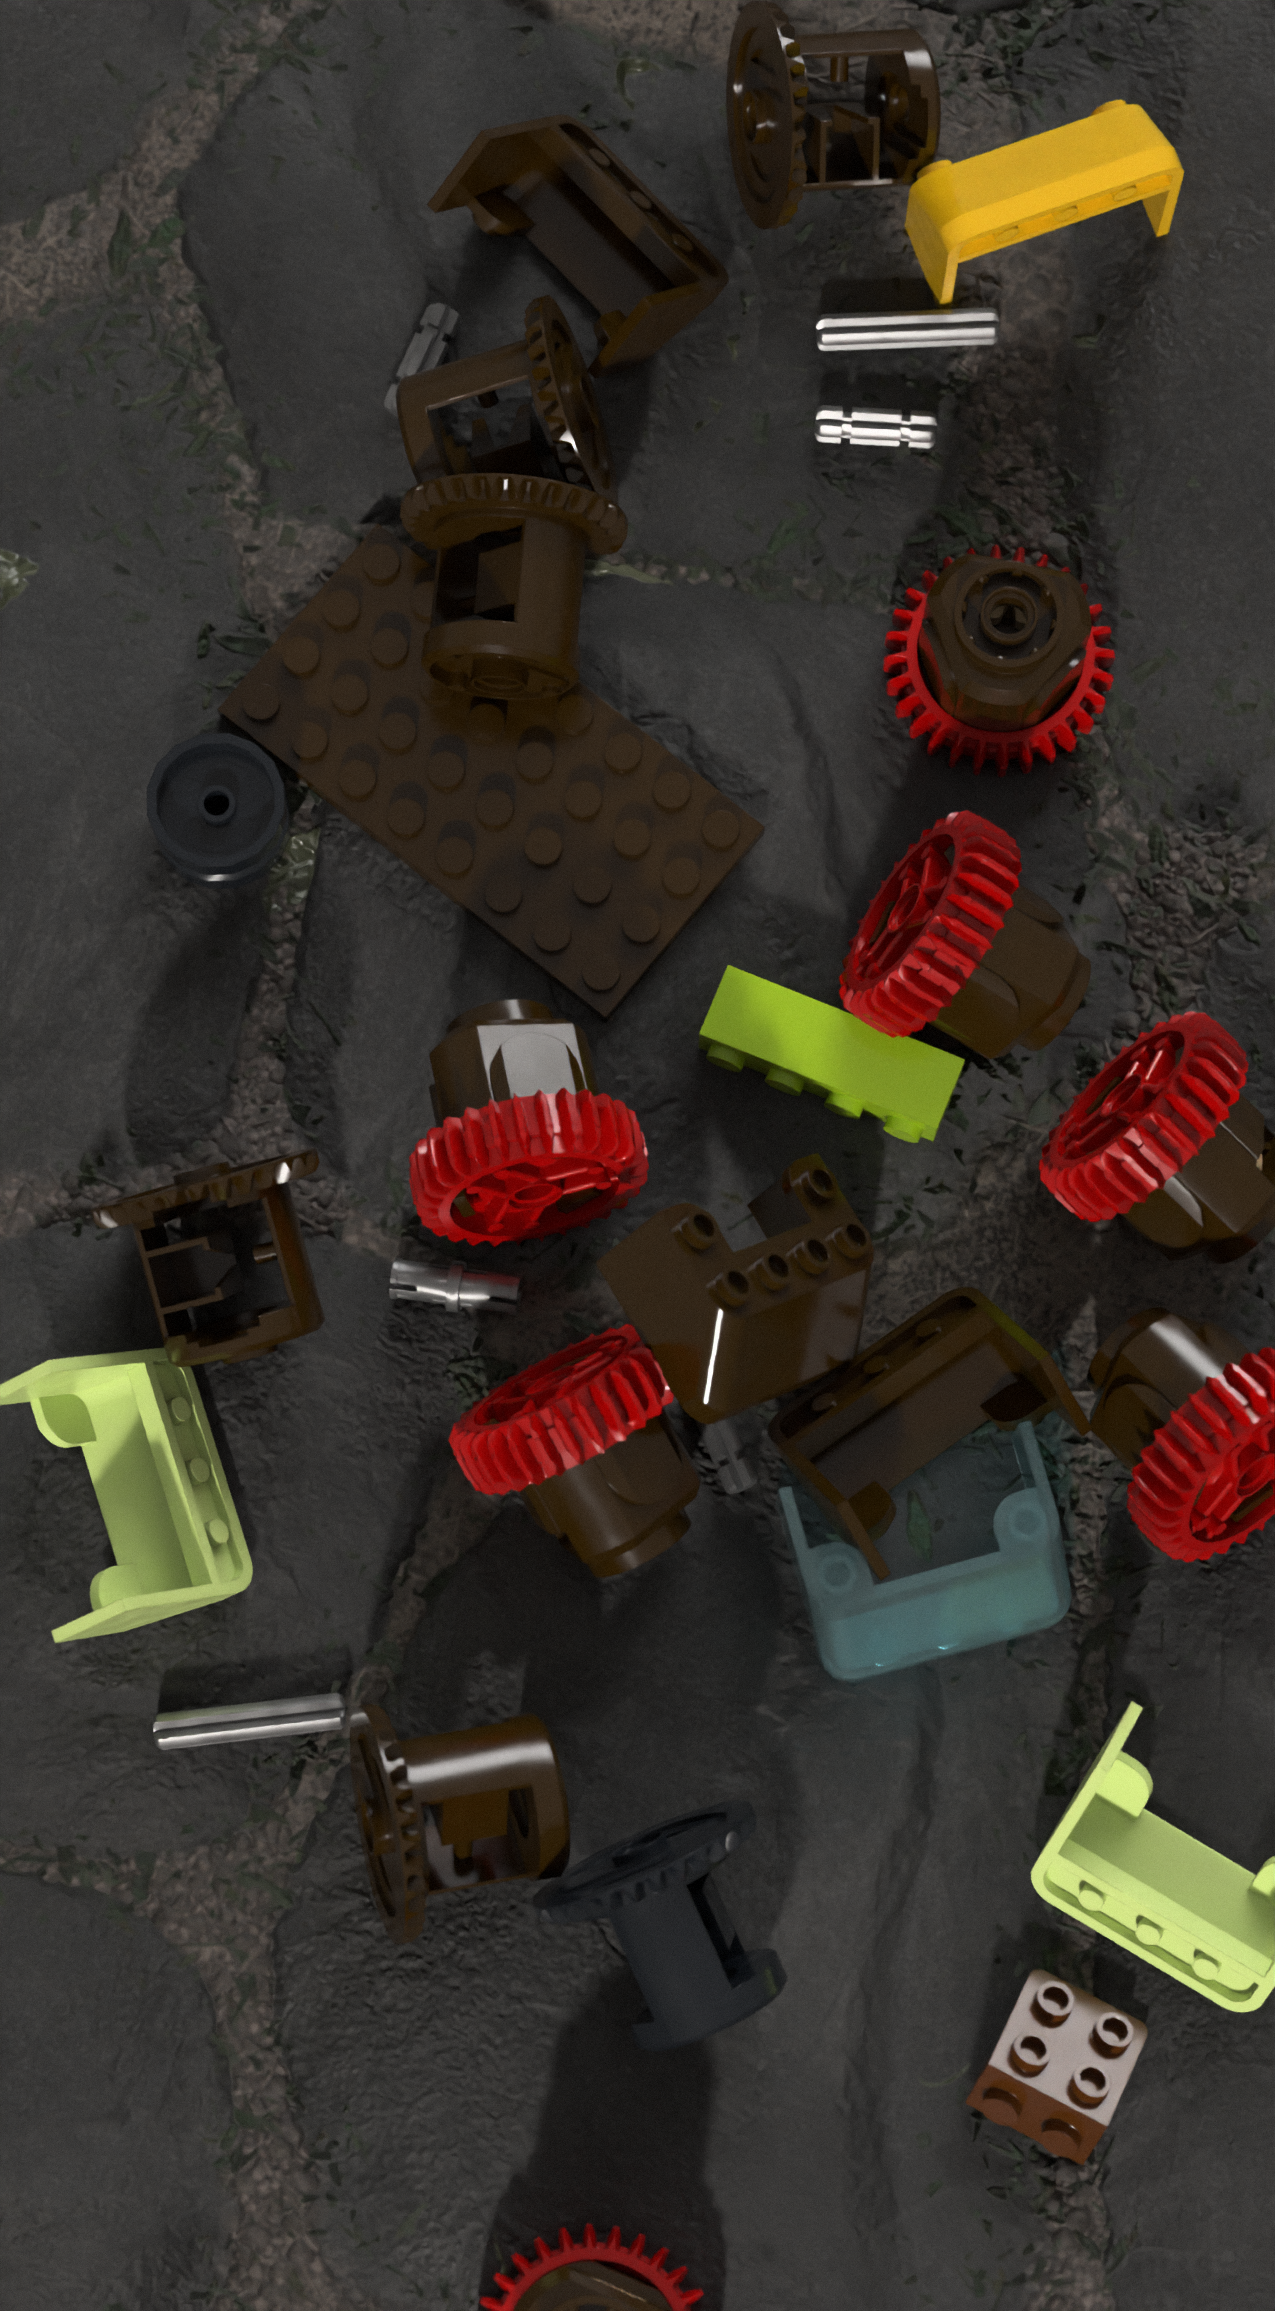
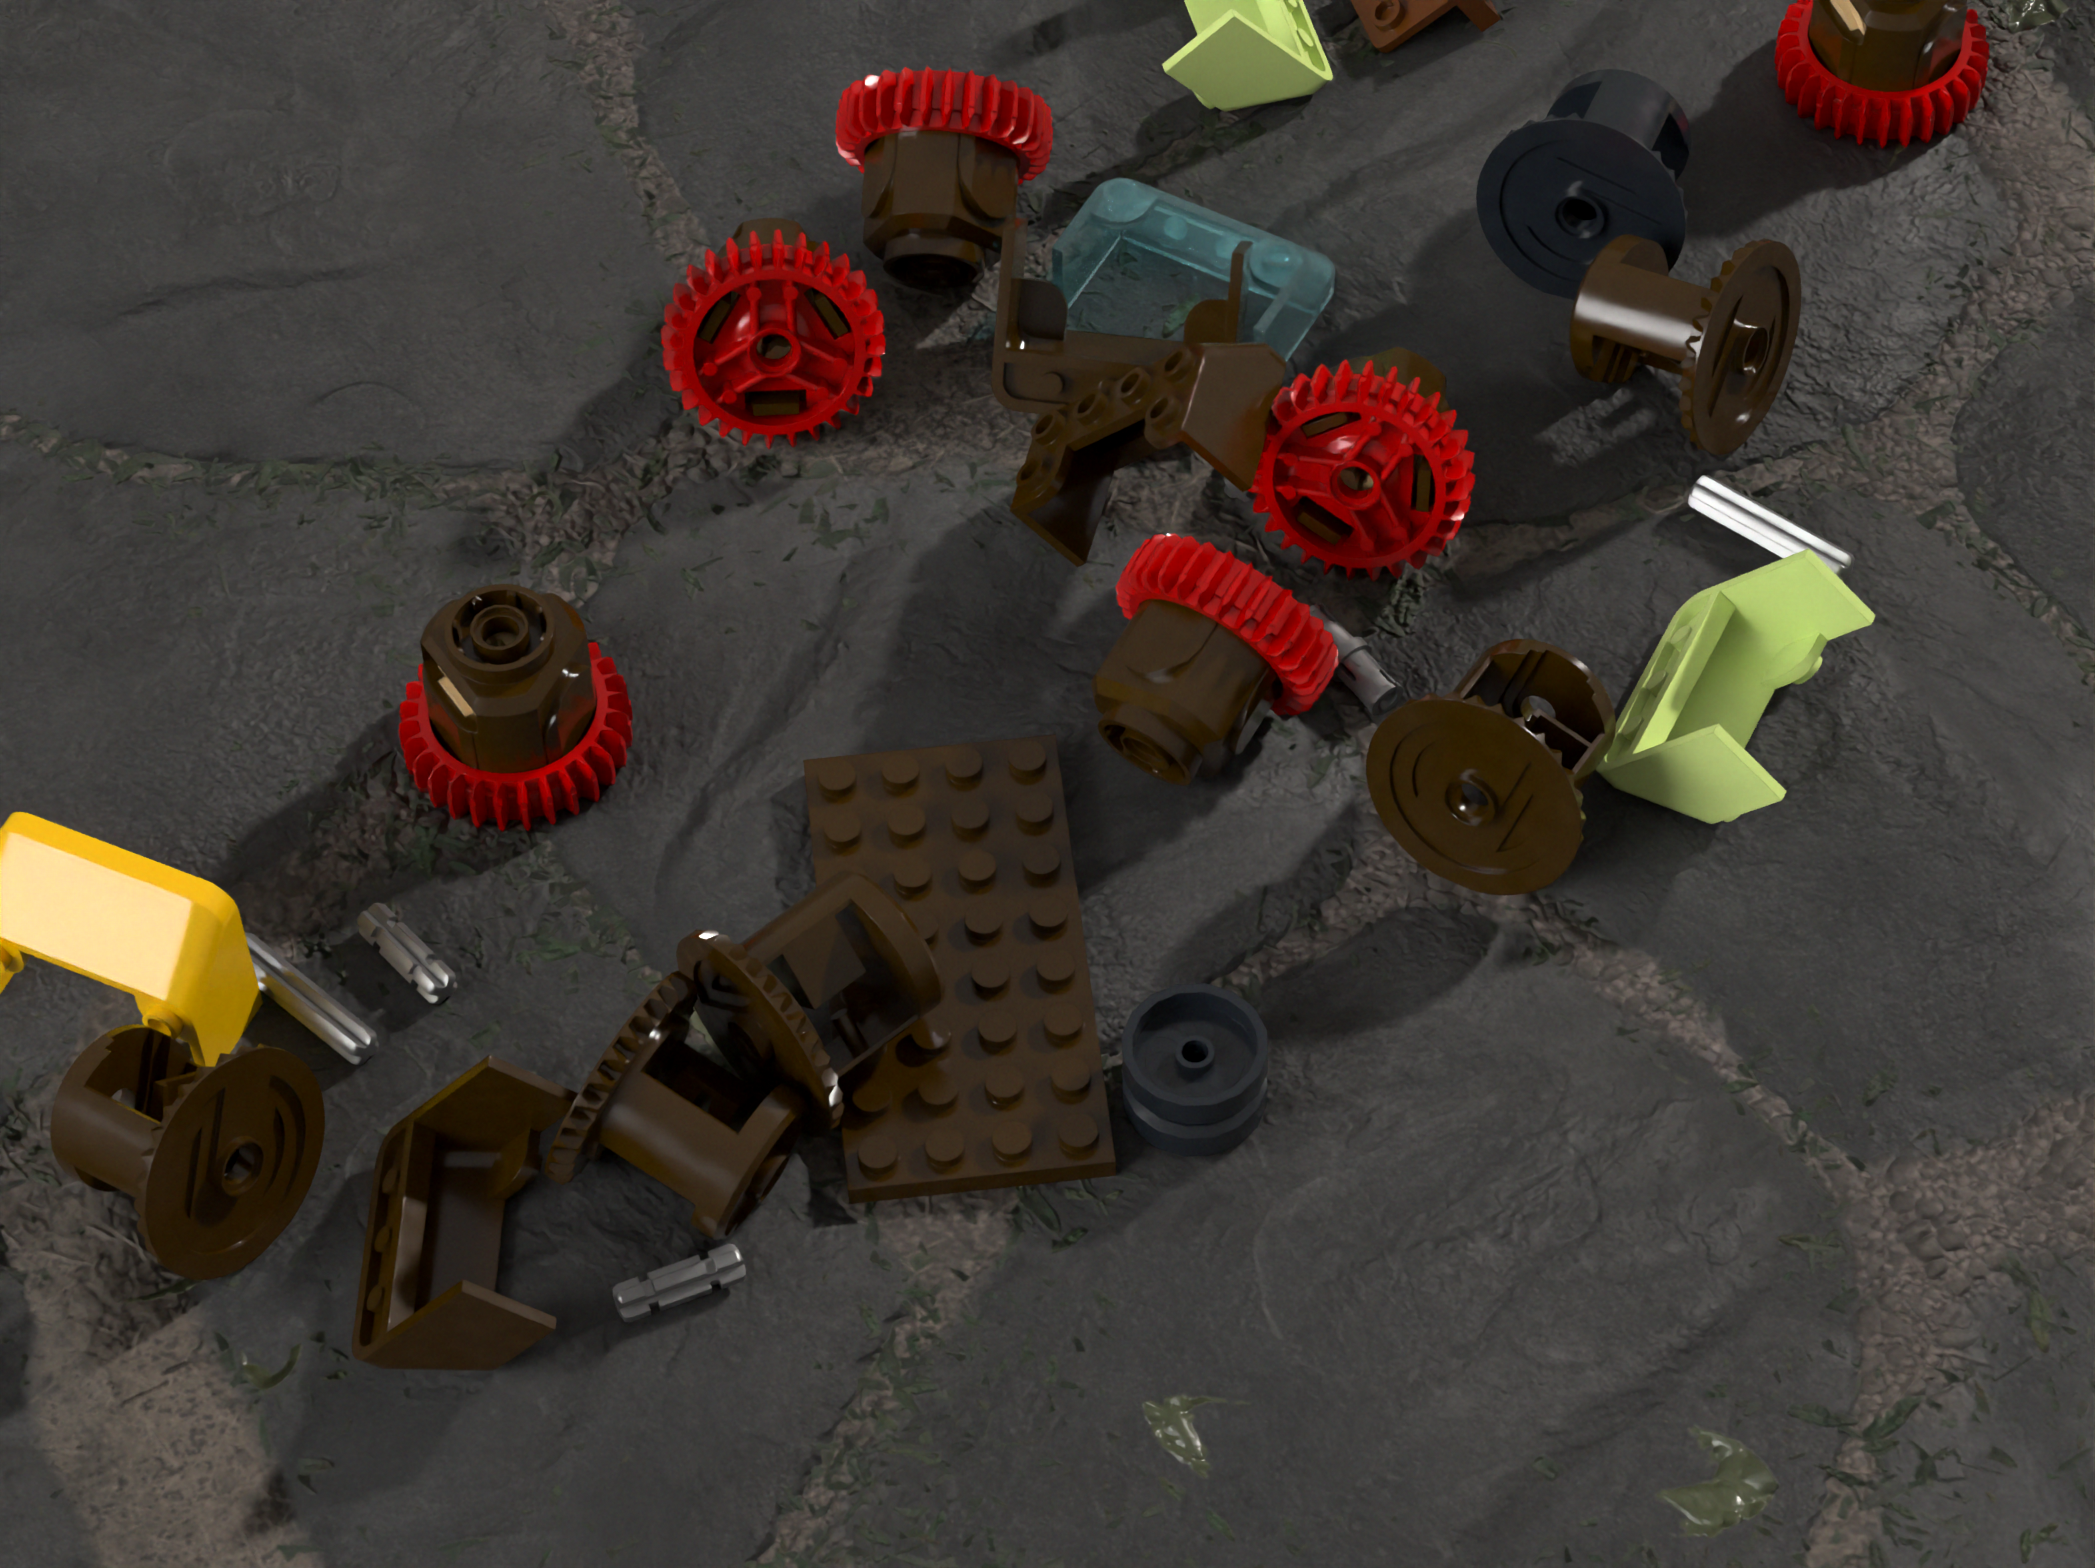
camera: 135 degrees left, 25 degrees down
lime brick [698,965,965,1143] -> none
red piece [839,810,1091,1059] -> none

